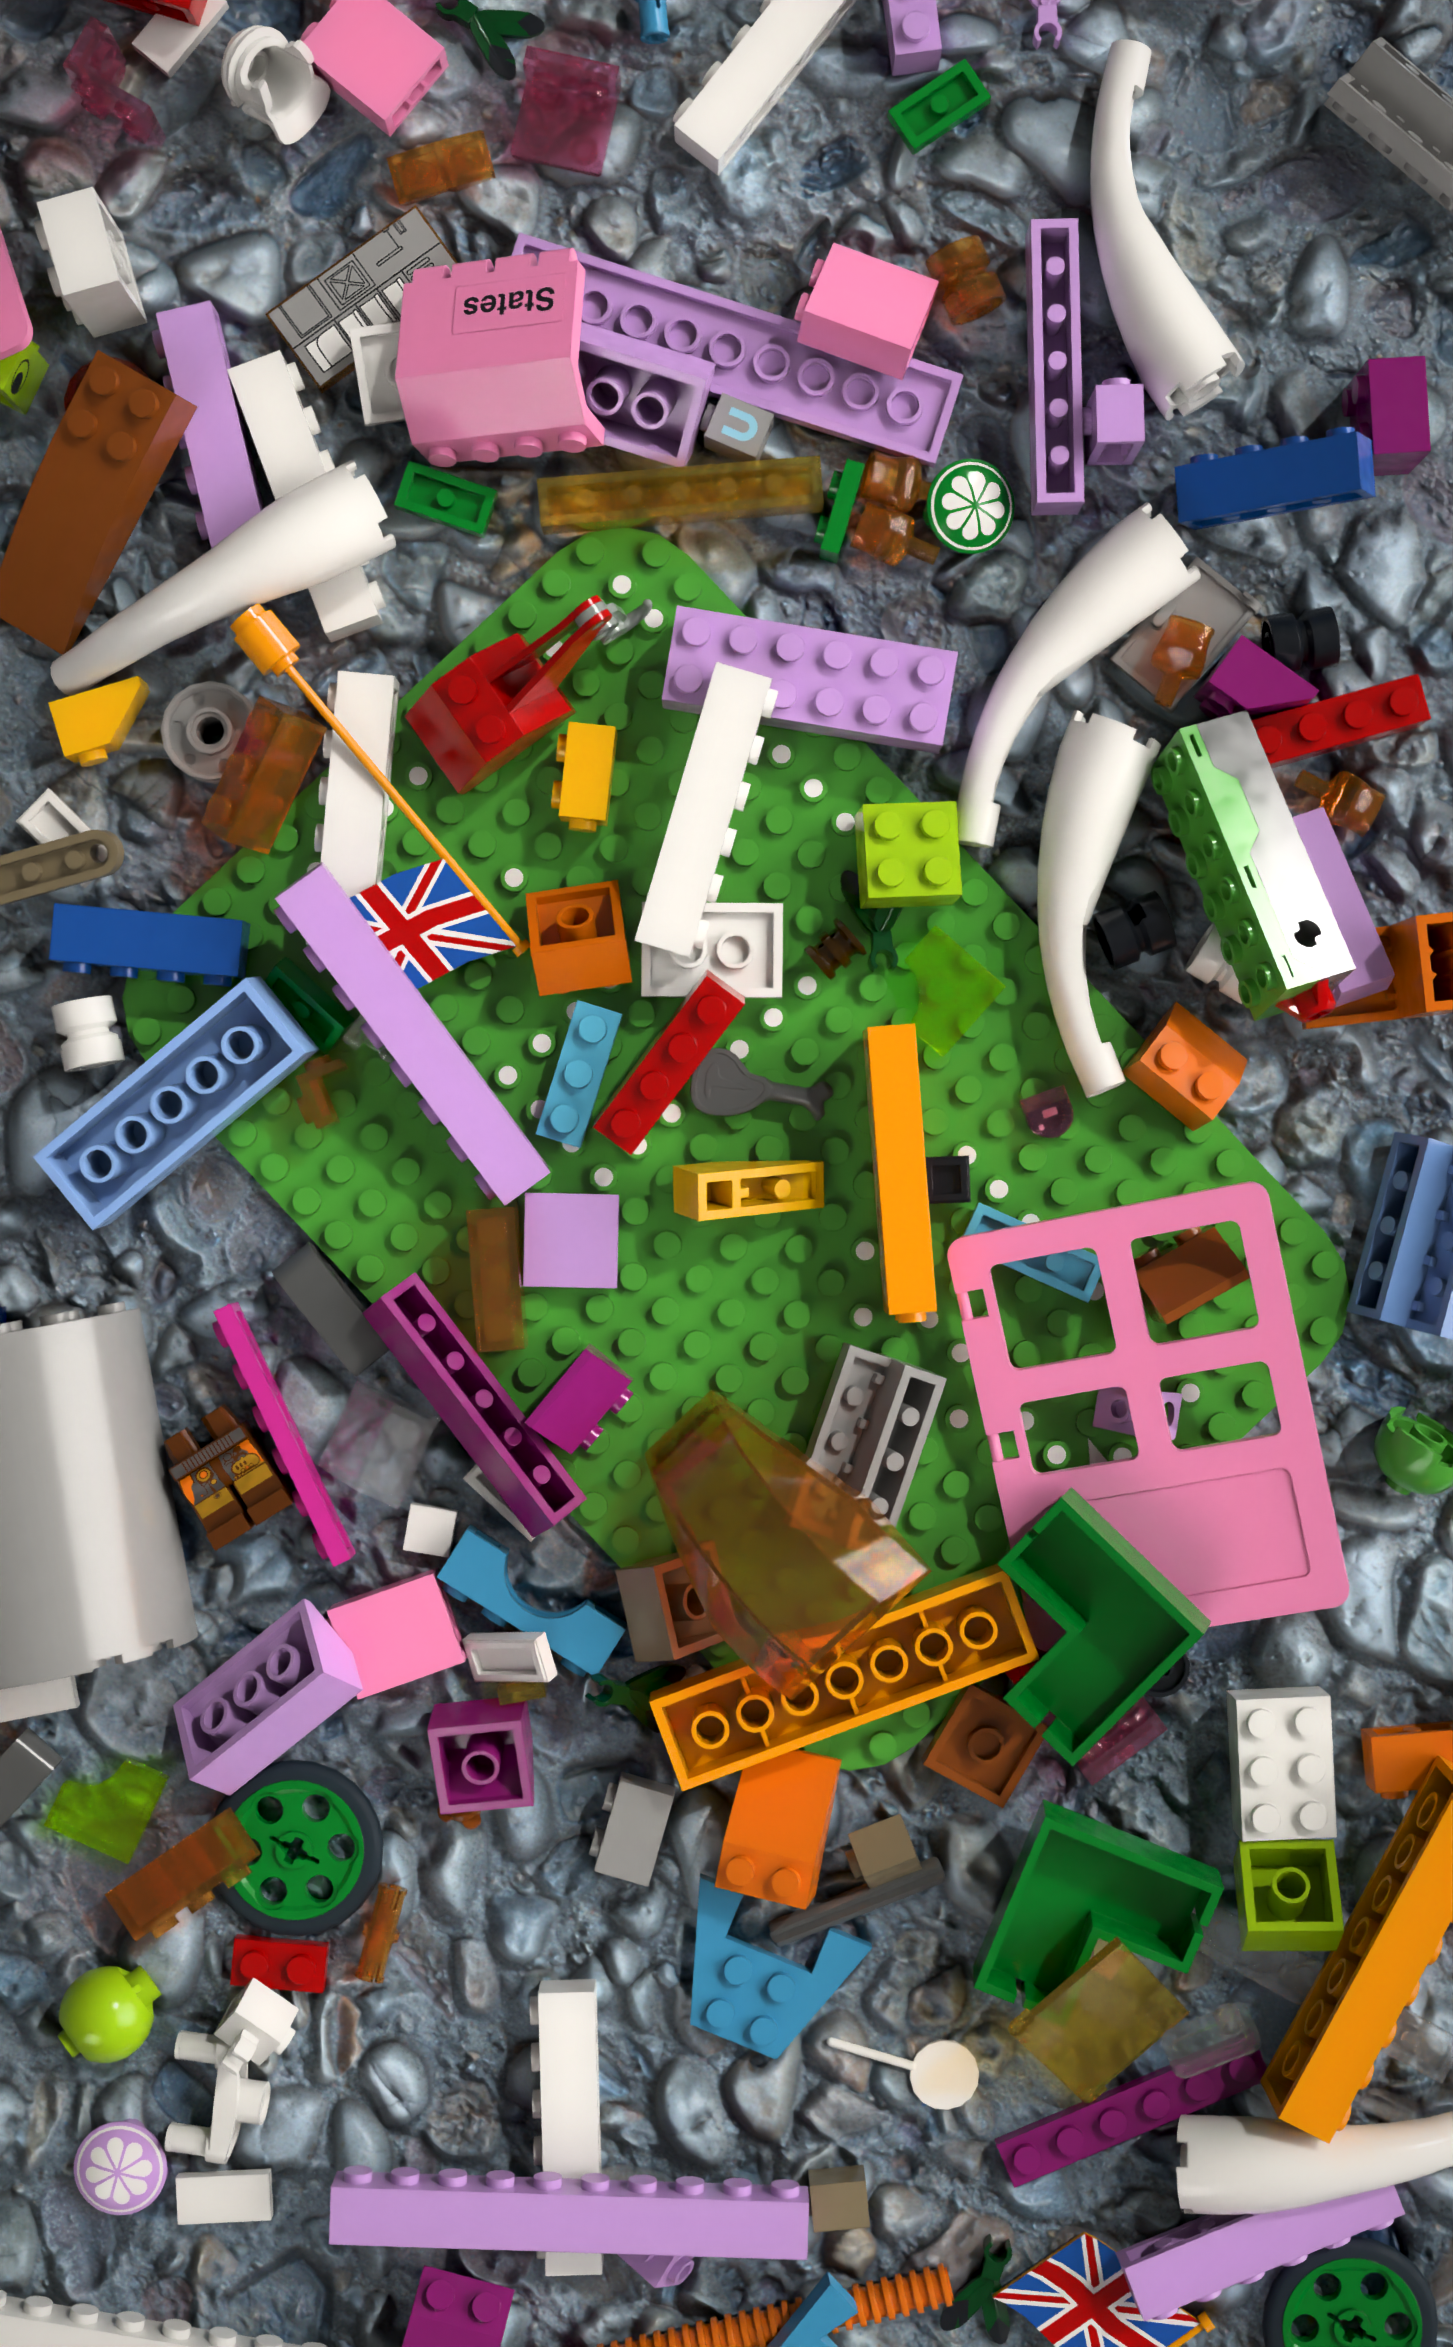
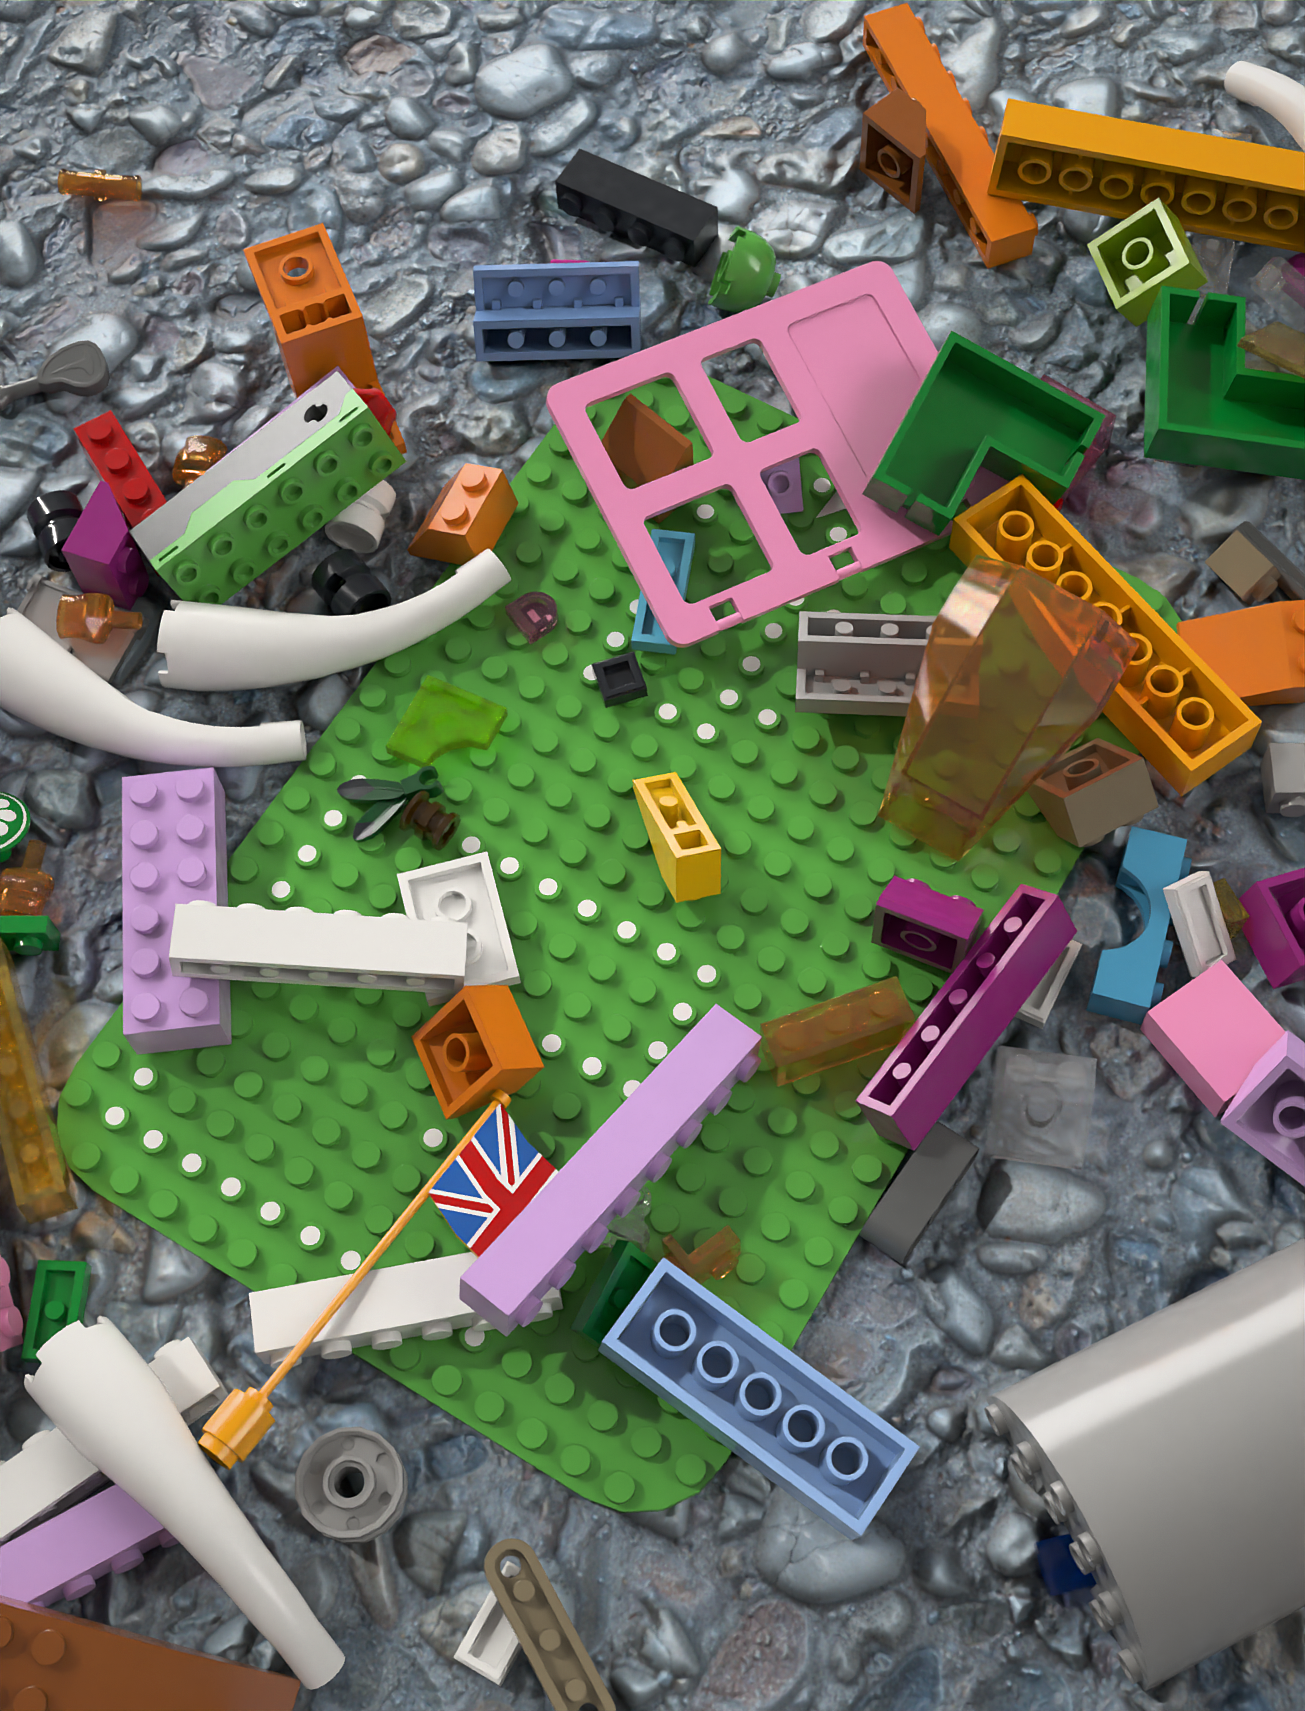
camera: 100 degrees left, 25 degrees down
yellow slope [48,676,150,767] -> none
blue brick [49,903,250,987] -> none
white wheel [51,995,125,1072] -> none
reddish brown hips [164,1404,294,1551] -> none
clear orange brick [201,695,327,855] -> none
dark pink plate [212,1302,356,1567] -> none
white tile [403,1502,458,1558] -> none
red slope [405,595,653,794] -> none
lavender tile [523,1193,619,1288] -> none
medium azure plate [536,1000,623,1148] -> none
yellow brick [551,722,617,833] -> none
dark green piece [585,1663,686,1733] -> none
red brick [593,969,745,1155] -> none
dark grey piece [690,1048,833,1121] -> none
lime brick [854,801,962,909] -> none
light orange brick [863,1023,937,1323] -> none
dark orange plate [921,1683,1048,1808] -> none
white brick [1226,1686,1337,1842] -> none

